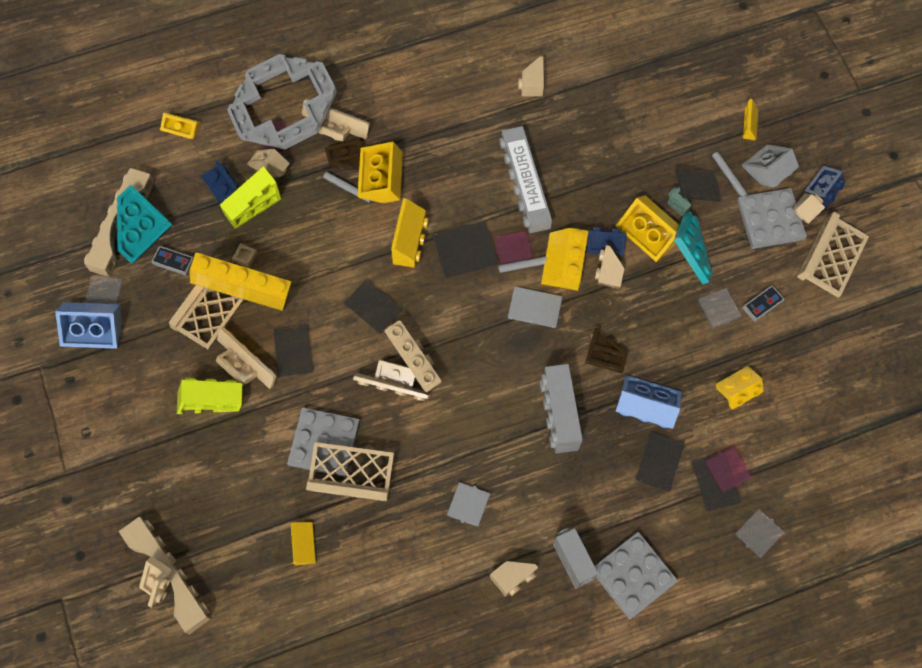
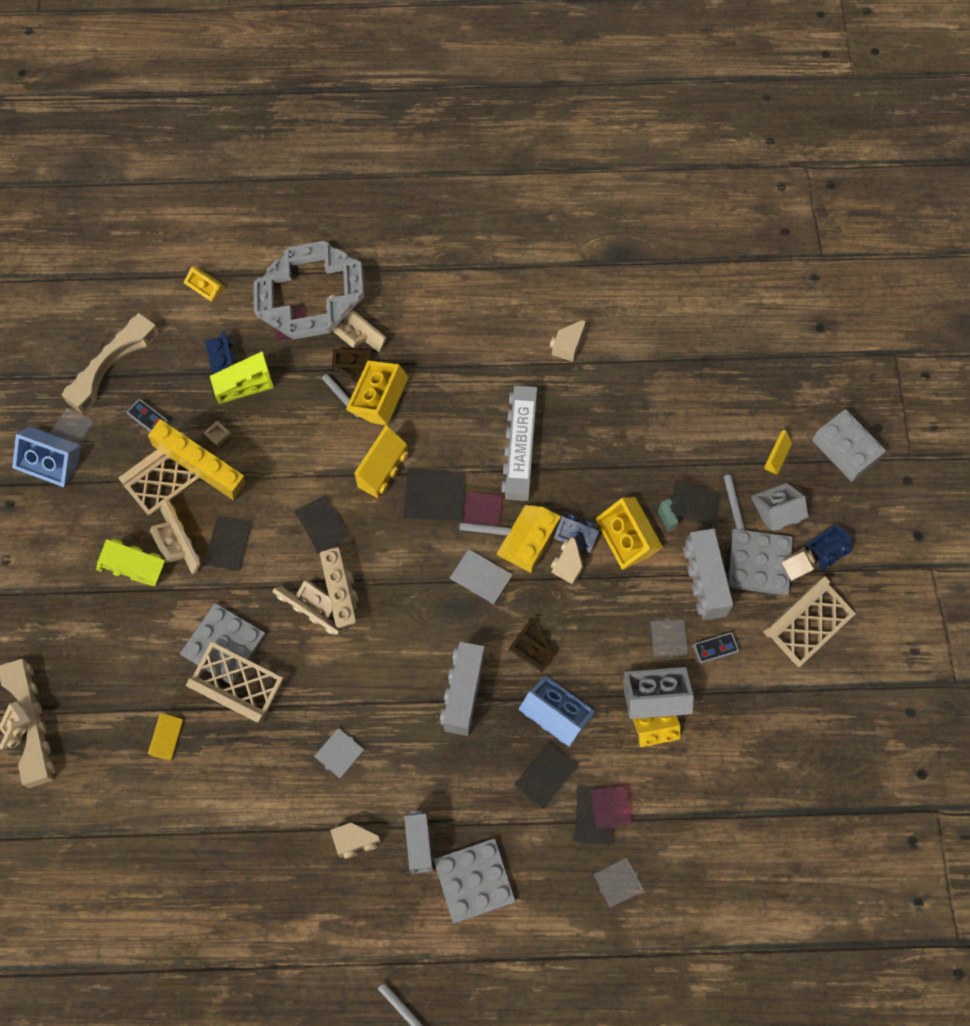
camera: 20 degrees right, 0 degrees up
teal plate [117,185,172,264] -> none
tan slope [247,149,290,178] -> none
teal plate [674,211,712,284] -> none
none -> light grey brick [624,667,693,719]
none -> light grey brick [683,529,733,621]
none -> light grey brick [812,409,886,482]

